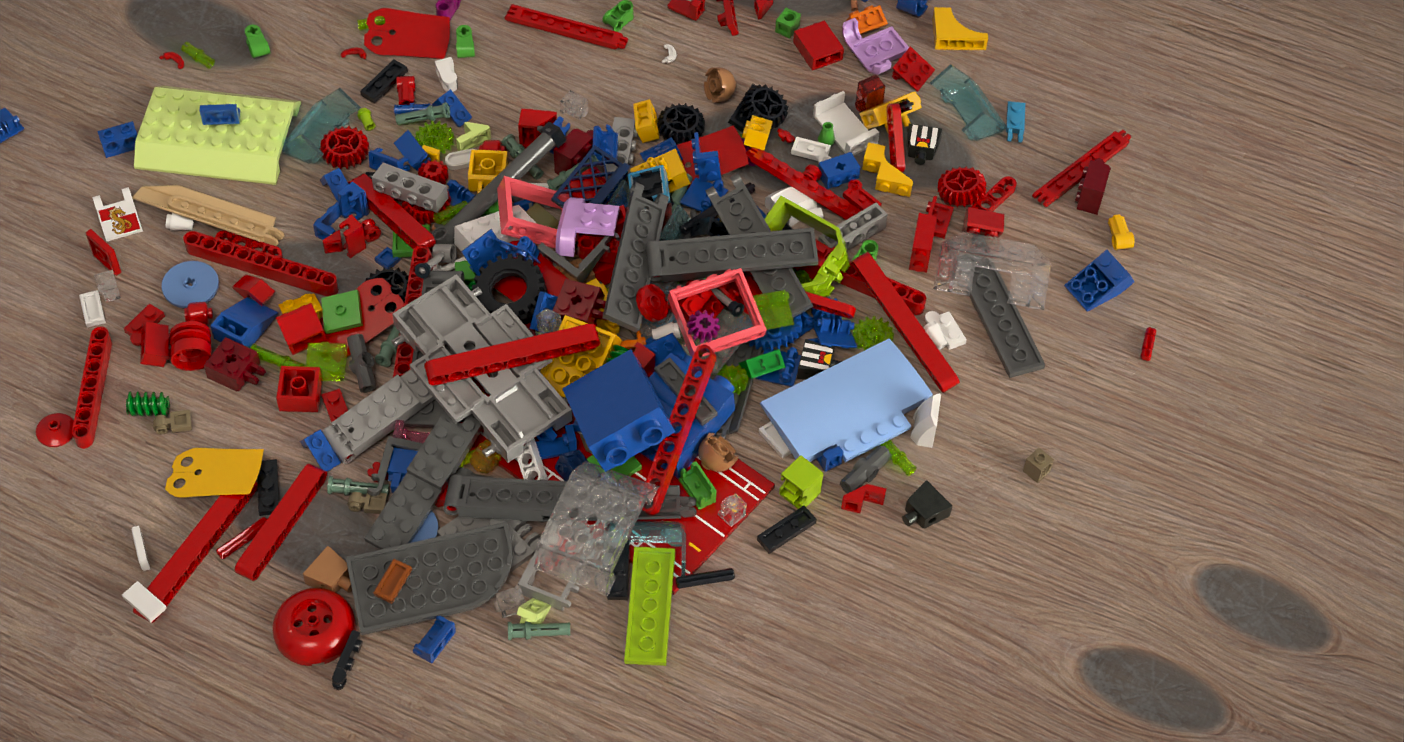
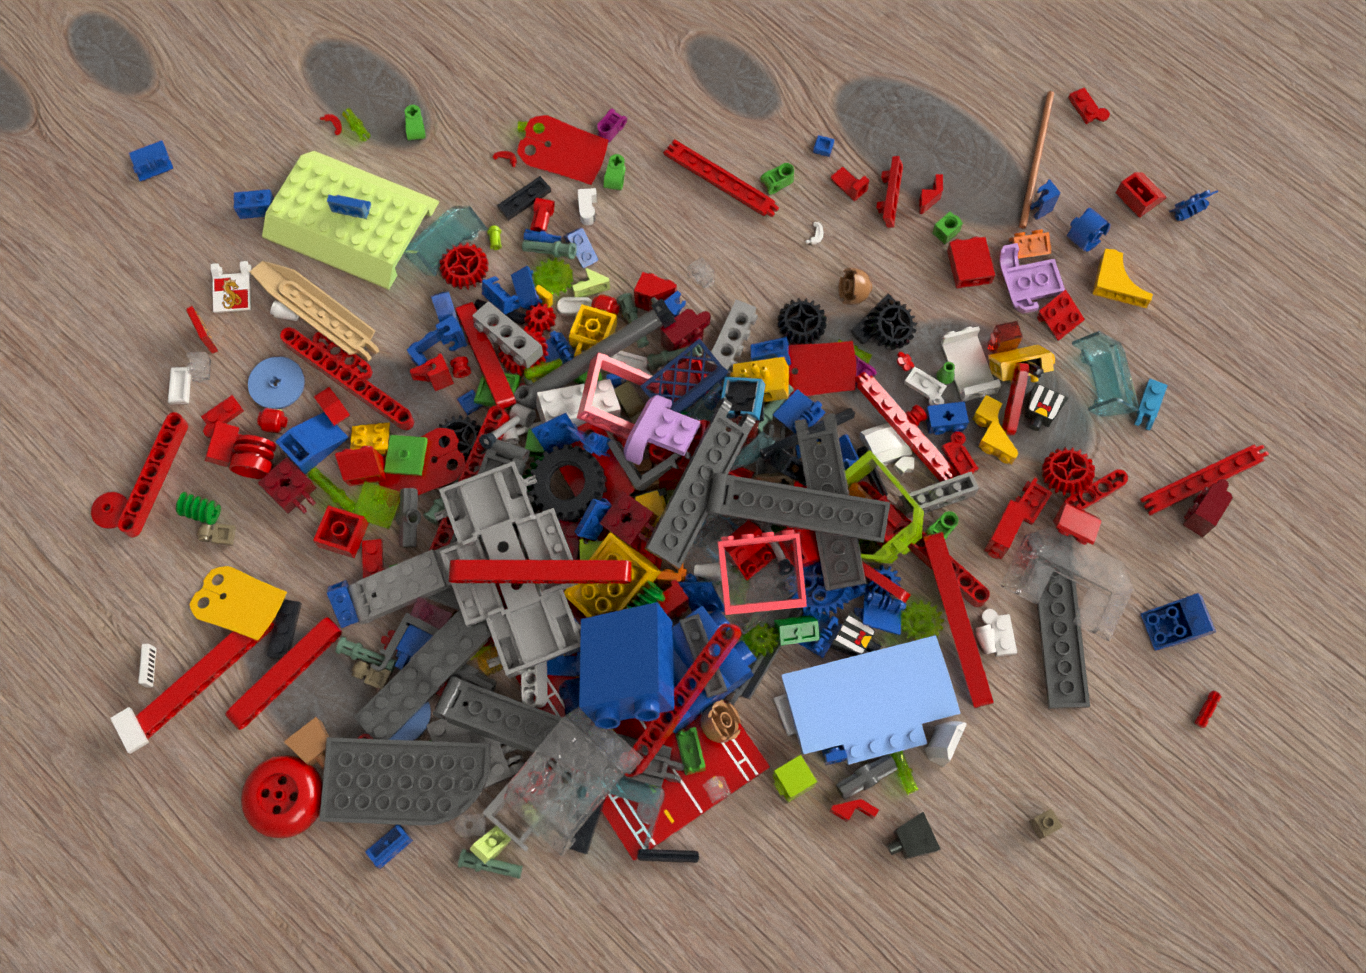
camera: 20 degrees right, 15 degrees up
red axle [216,517,267,559] -> none
black hinge [332,630,363,691] -> none
dark orange tile [373,559,412,604] -> none
clear brick [536,308,562,335] -> none
blue hinge [593,124,618,166] -> none
lime plate [624,547,675,666] -> none
yellow brick [633,99,659,143] -> none
red tile [636,284,669,322] -> none
magenta gear [687,309,720,343] -> none
blue bracket [691,132,722,182] -> none
yellow brick [742,115,773,150] -> none
clear neon green hinge [753,290,794,330] -> none
black plate [757,505,817,554] -> none
yellow piece [1108,214,1134,250] -> none

